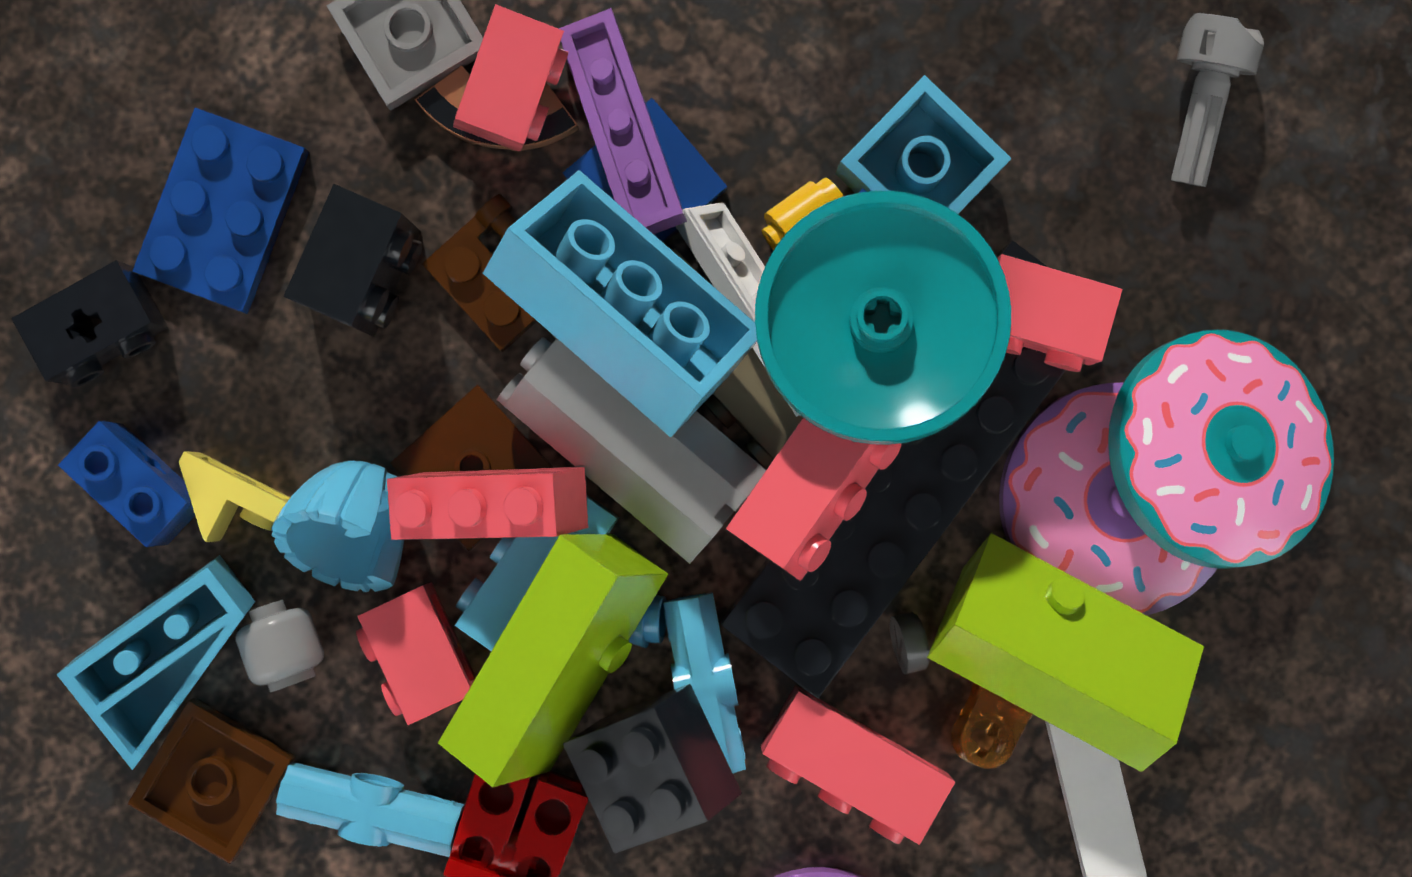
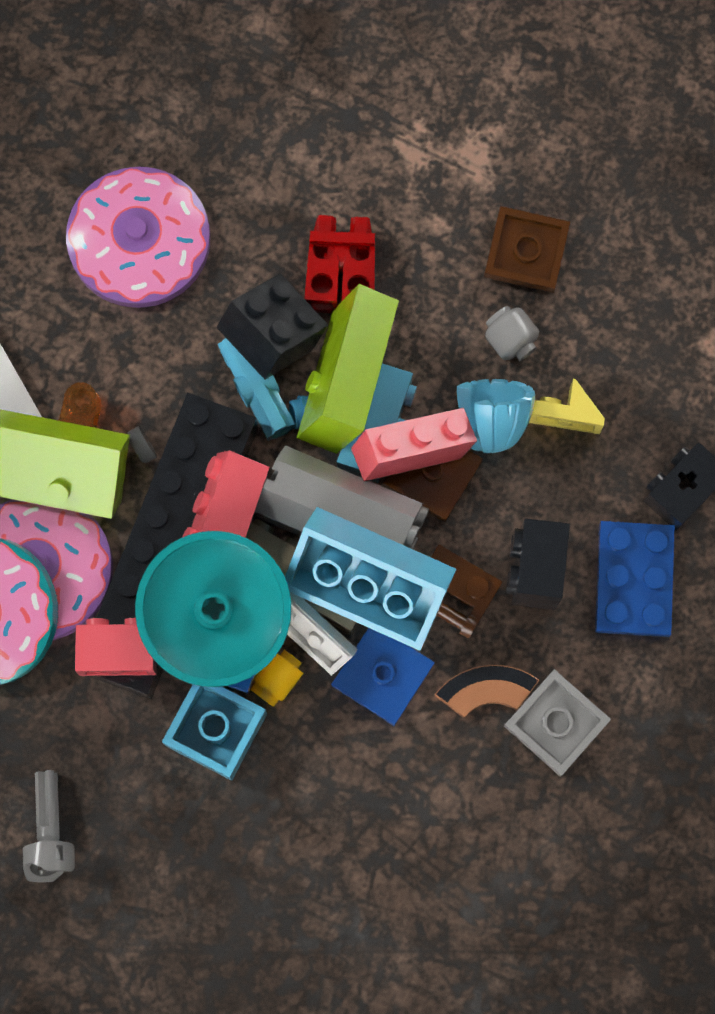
camera: 165 degrees right, 10 degrees down
medium azure wedge [57,555,256,770] -> none
blue brick [58,421,195,547] -> none
medium azure piece [276,762,465,857] -> none
coral brick [356,582,476,725] -> none
coral brick [453,4,569,152] -> none
medium lavender plate [559,8,687,234] -> none
coral brick [761,685,955,845] -> none

